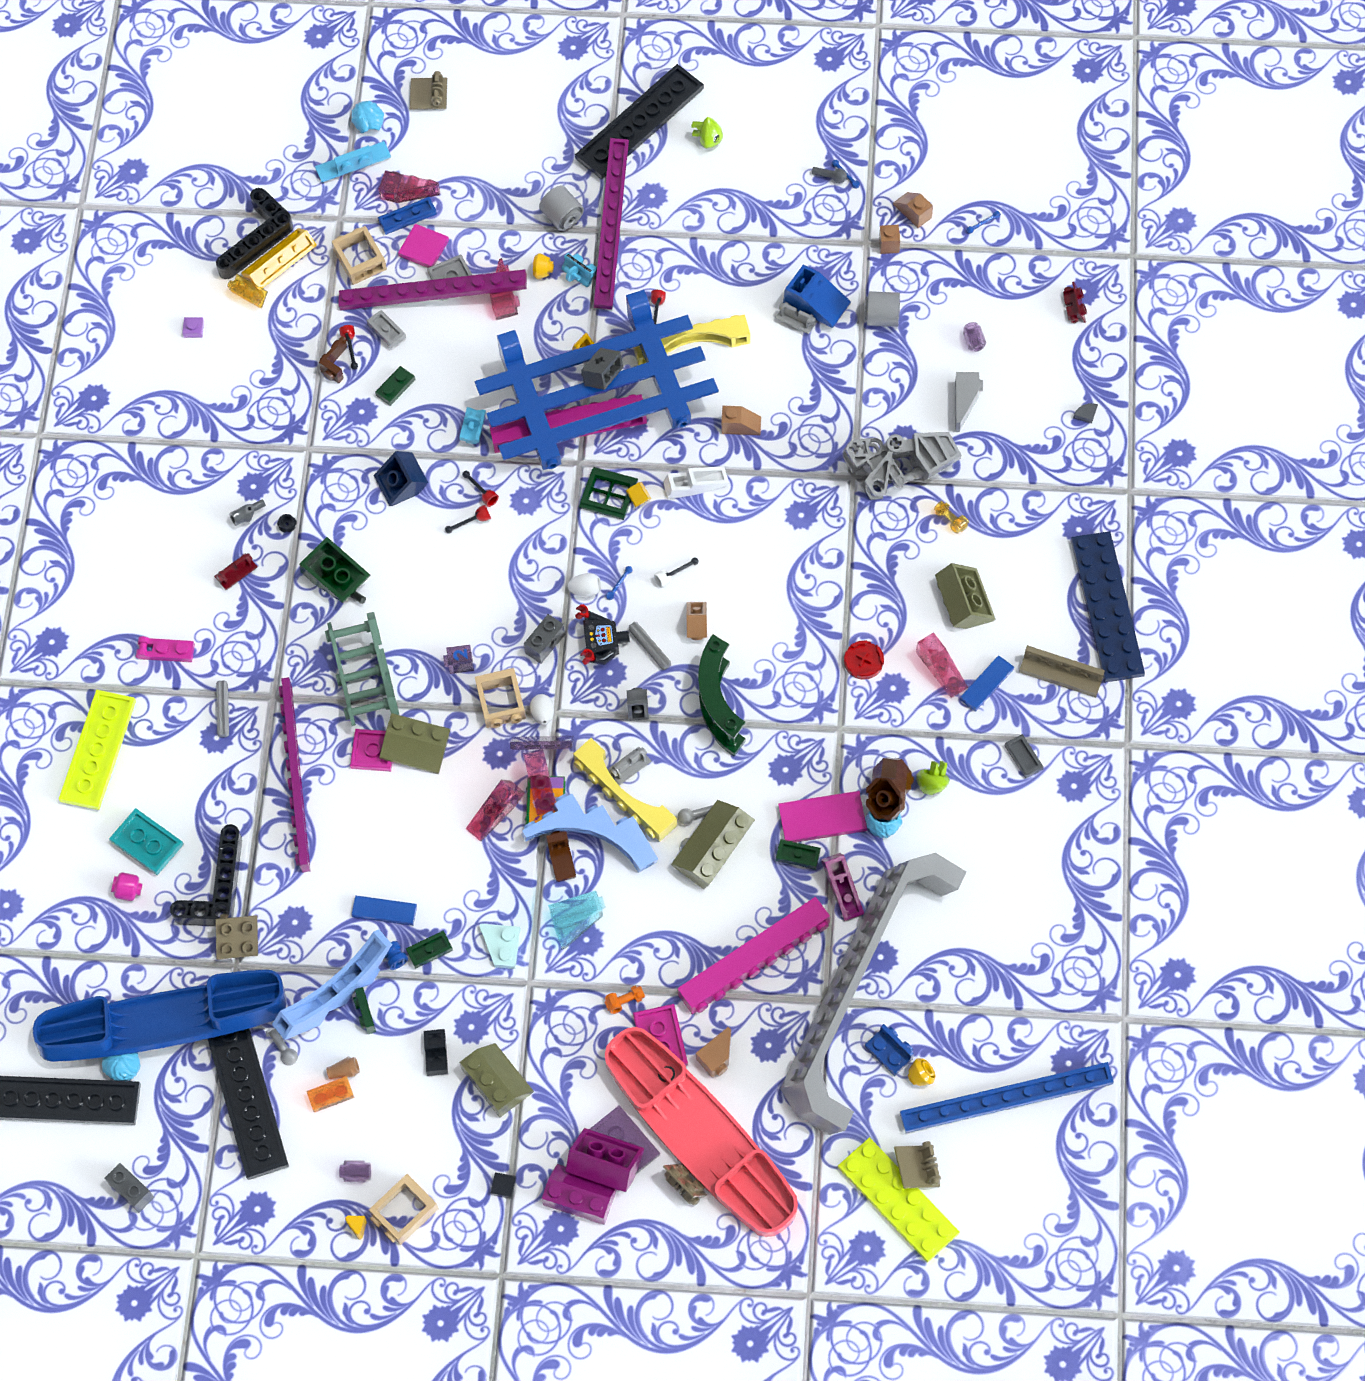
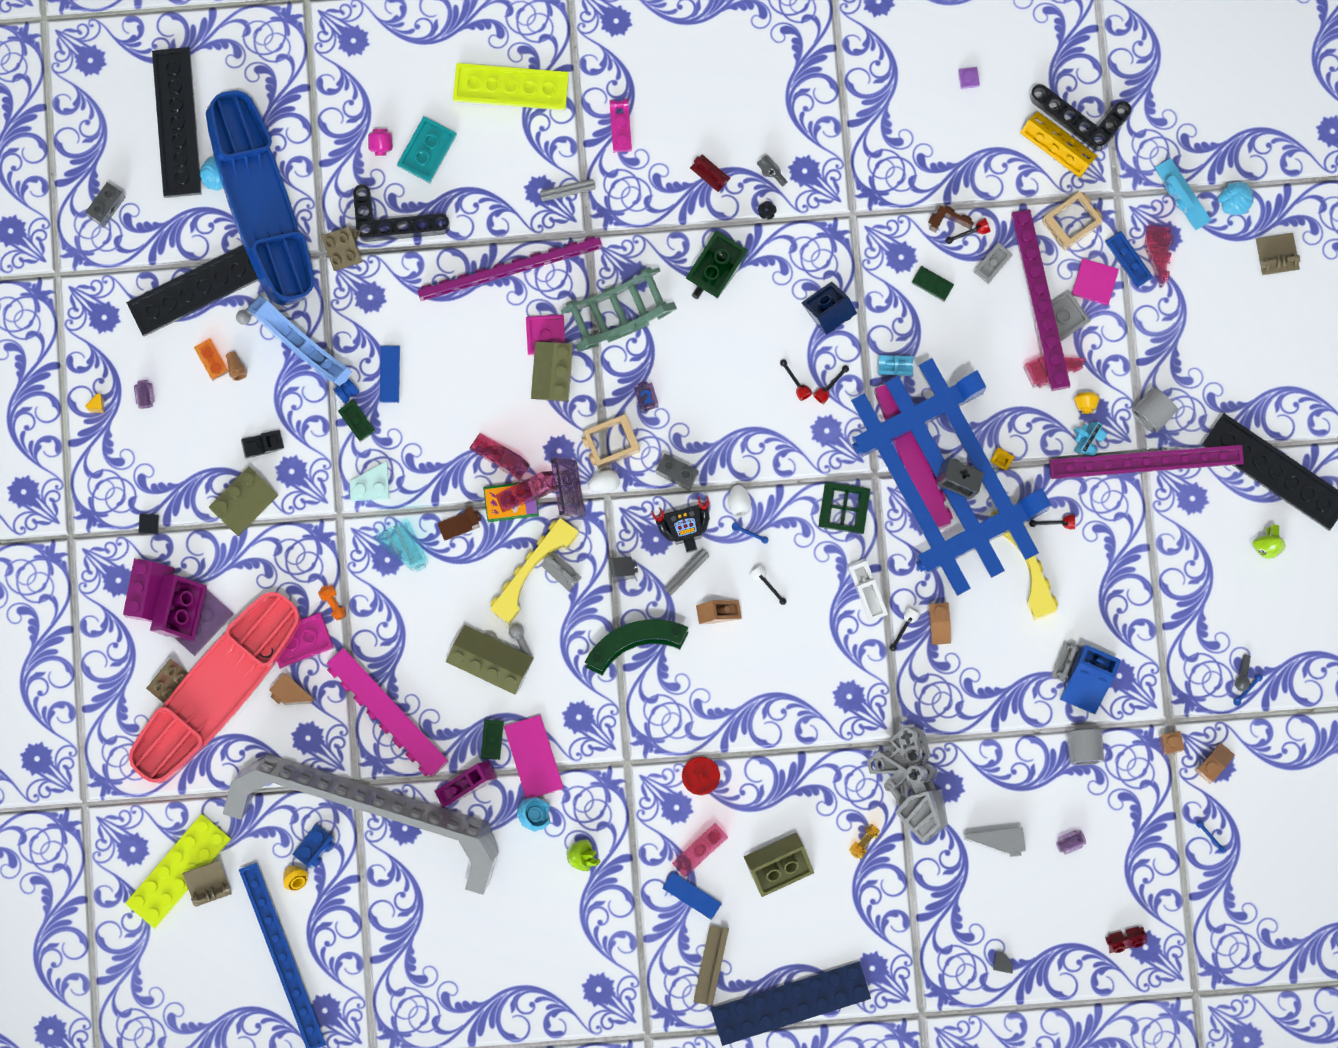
camera: 80 degrees right, 15 degrees up
clear yellow hinge [227,274,268,308] -> none
dark green plate [353,987,376,1035] -> none
tan window [369,1174,439,1245] -> none
light blue arch [521,794,658,872] -> none
yellow slope [626,482,651,508] -> none
reddish brown brick [866,757,914,820] -> none
dark grey tile [1004,734,1044,779] -> none
none -> hinge [889,607,921,652]

